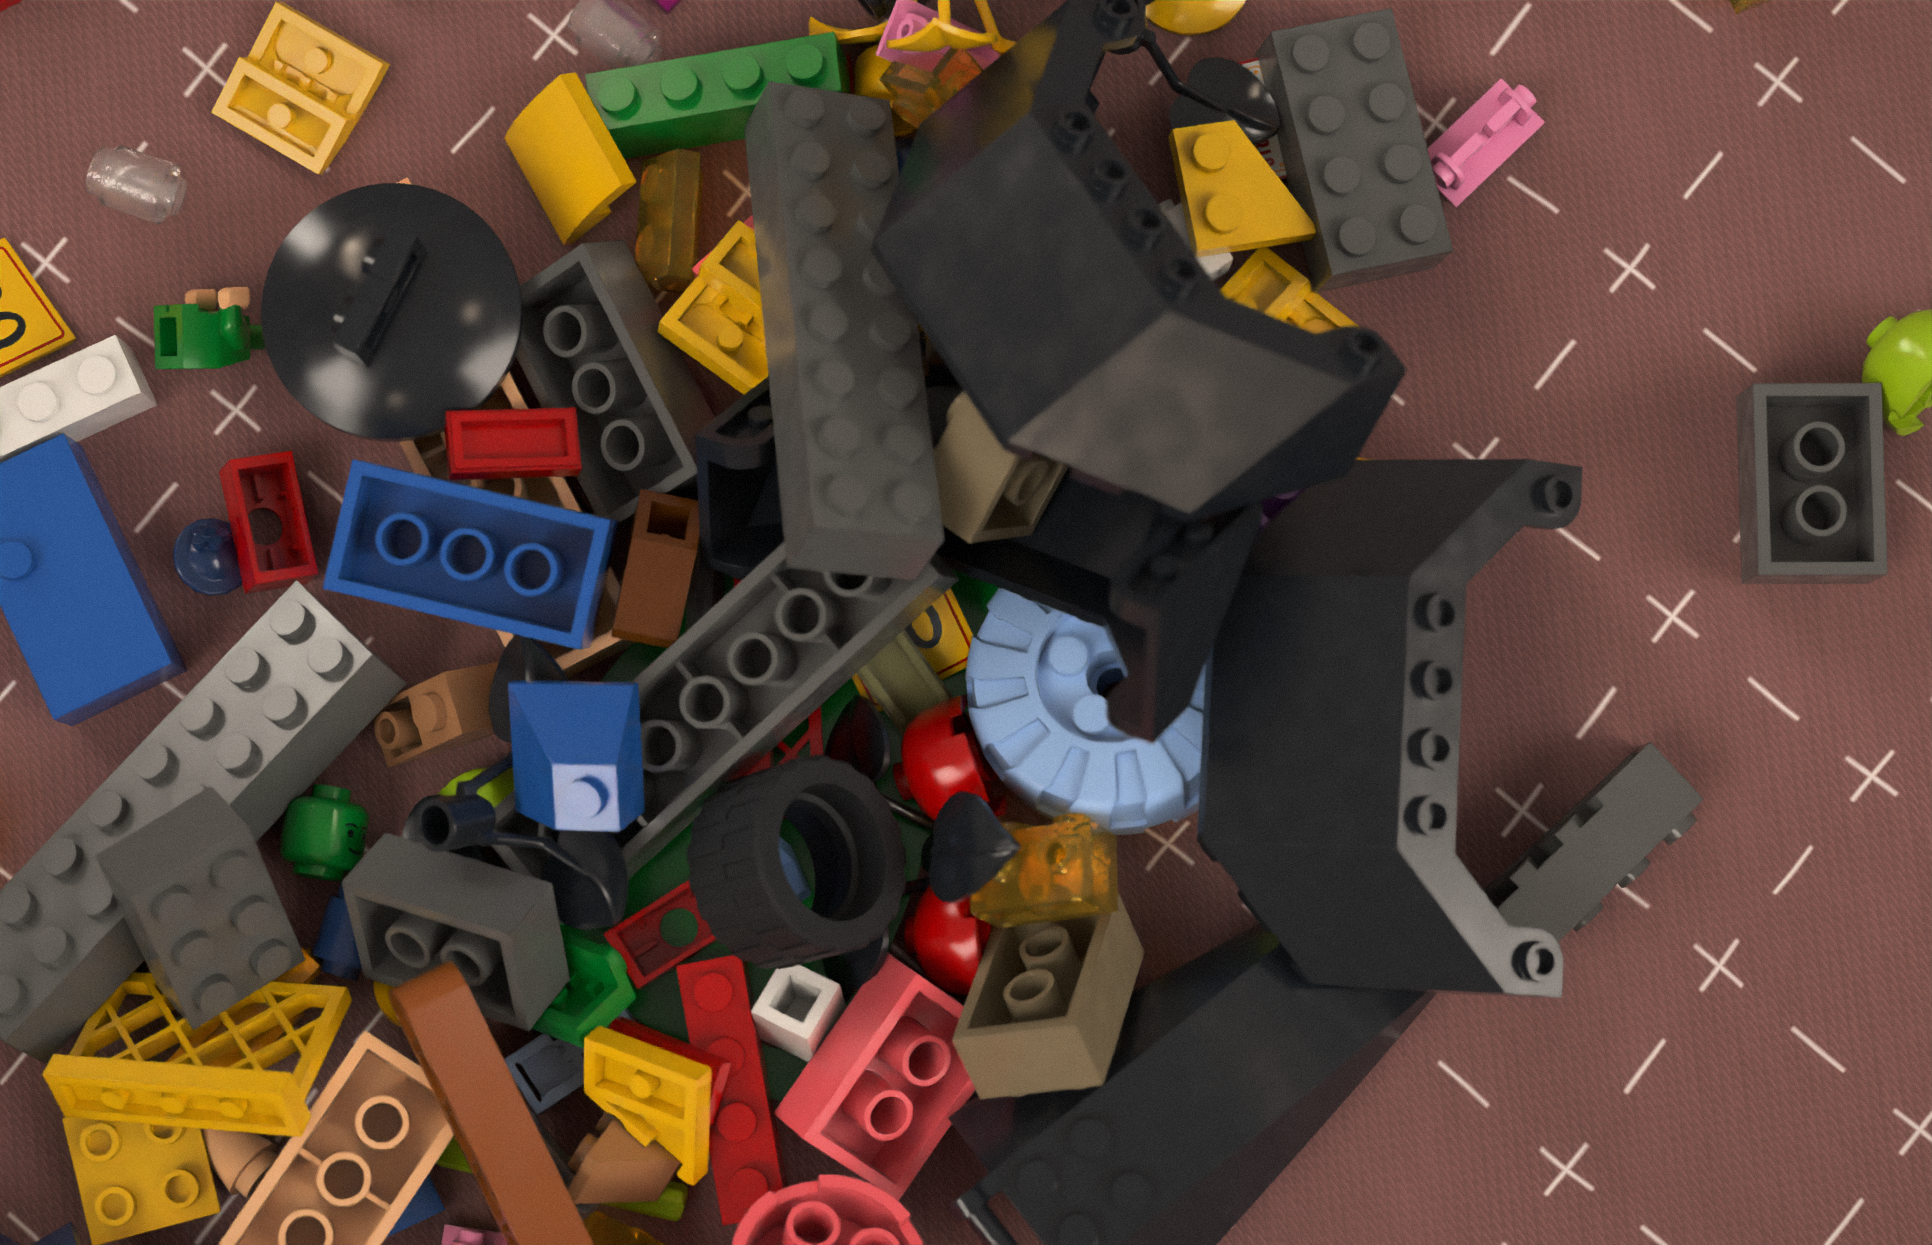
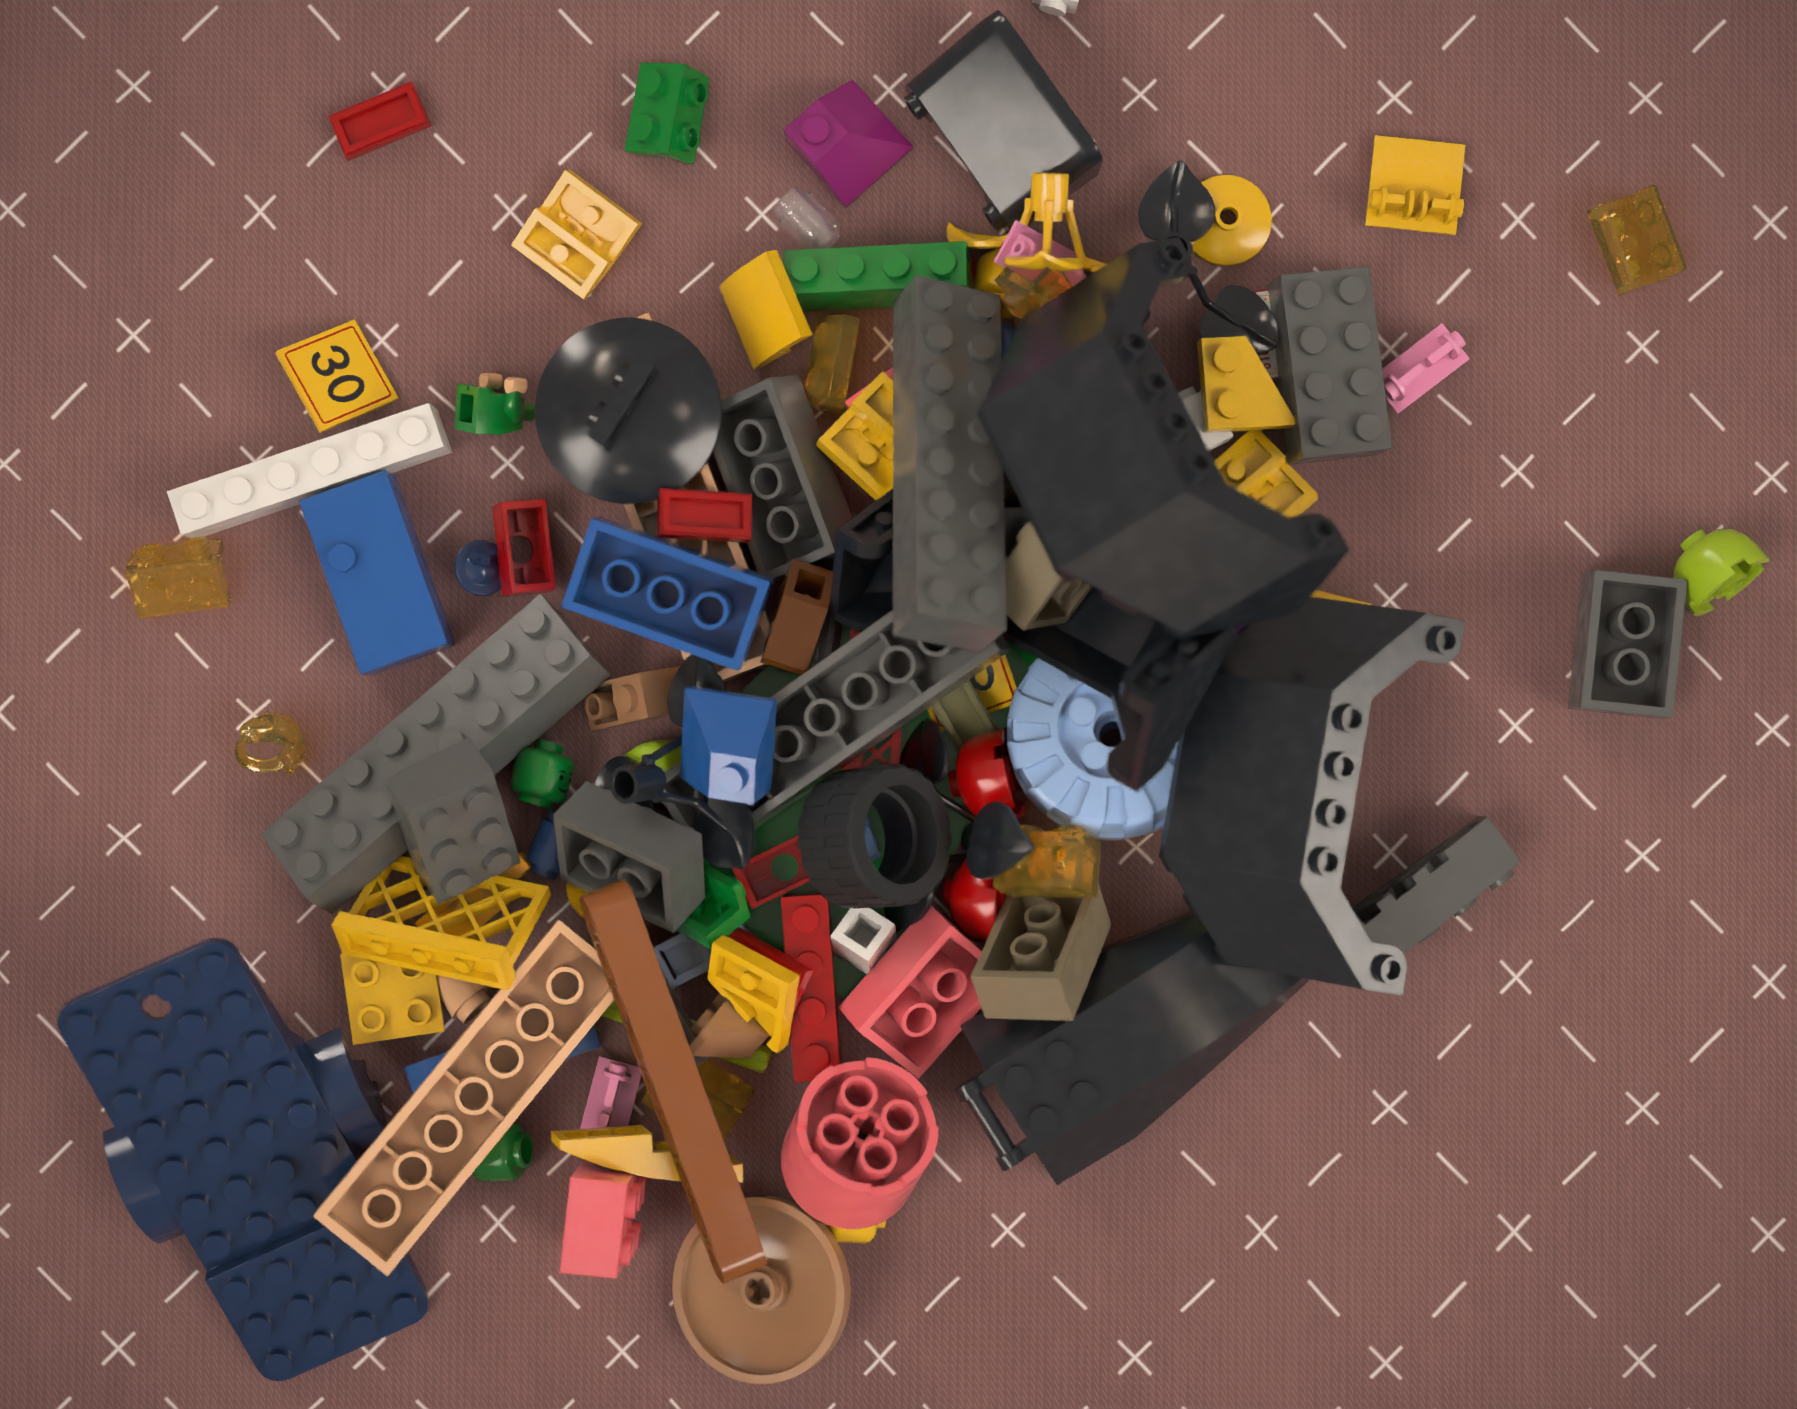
camera: 15 degrees right, 5 degrees up
clear brick [86,145,187,224] -> none

